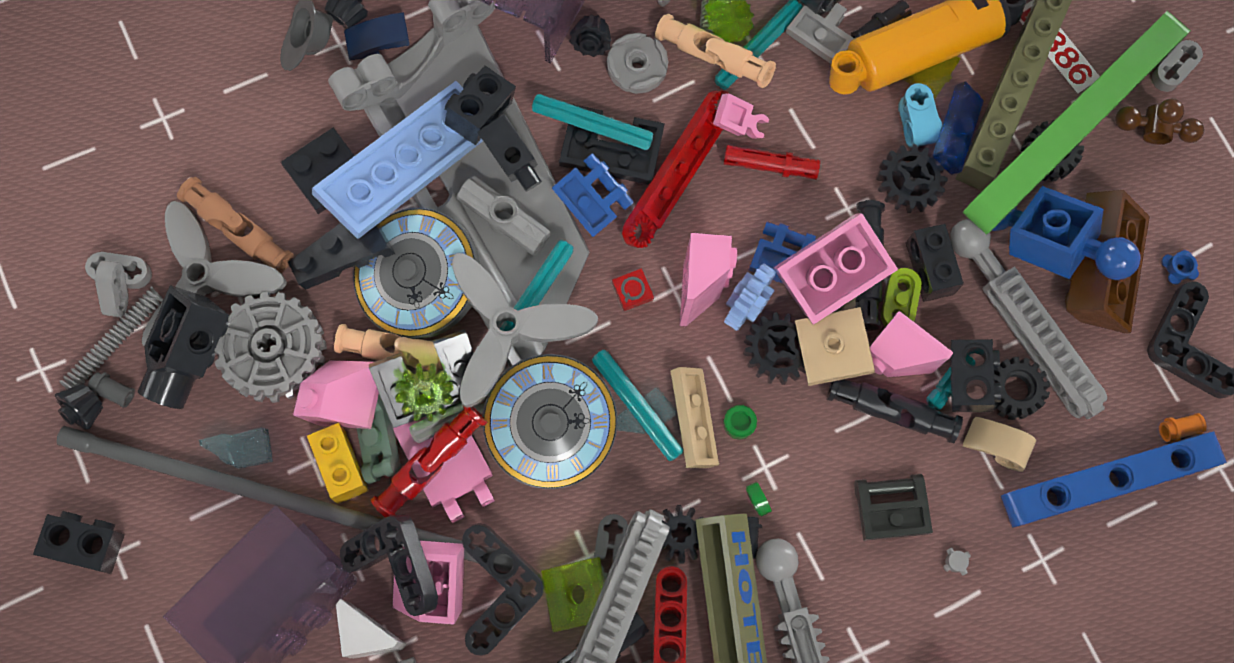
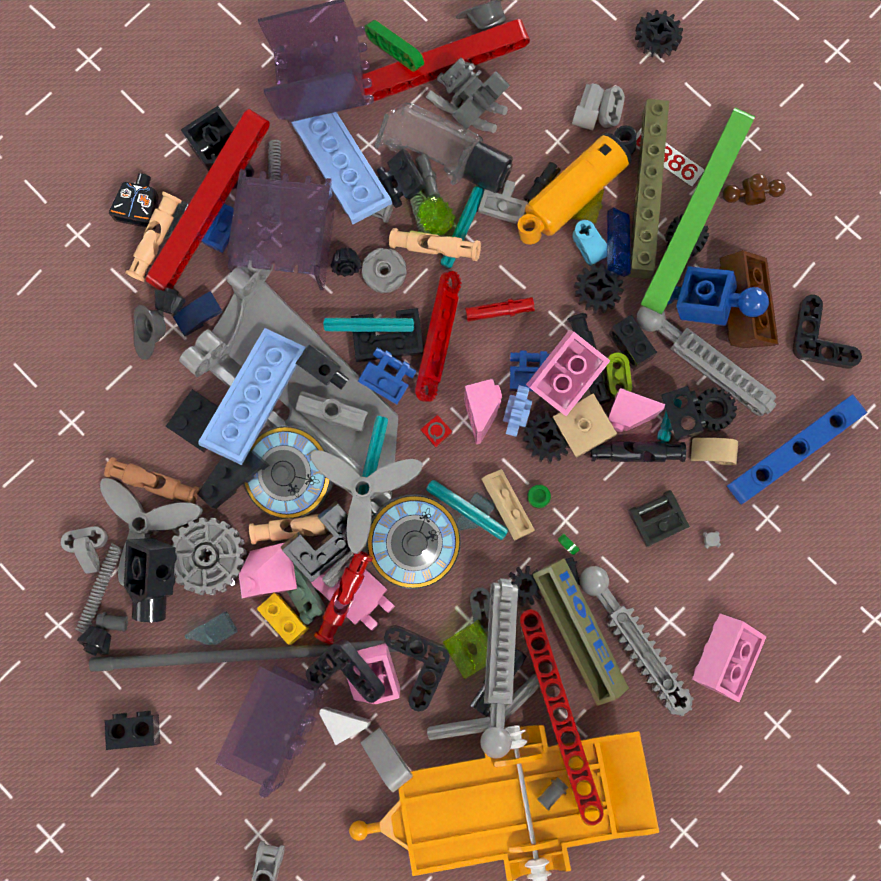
camera: 10 degrees left, 5 degrees up
clear neon green gear [395,363,454,422] -> none
black brick [444,65,516,145] -> none
bright pink plate [713,93,769,139] -> none
light grey beam [1151,40,1203,92] -> none
orange pin [1159,413,1207,443] -> none
blue plate [1161,250,1199,285] -> none

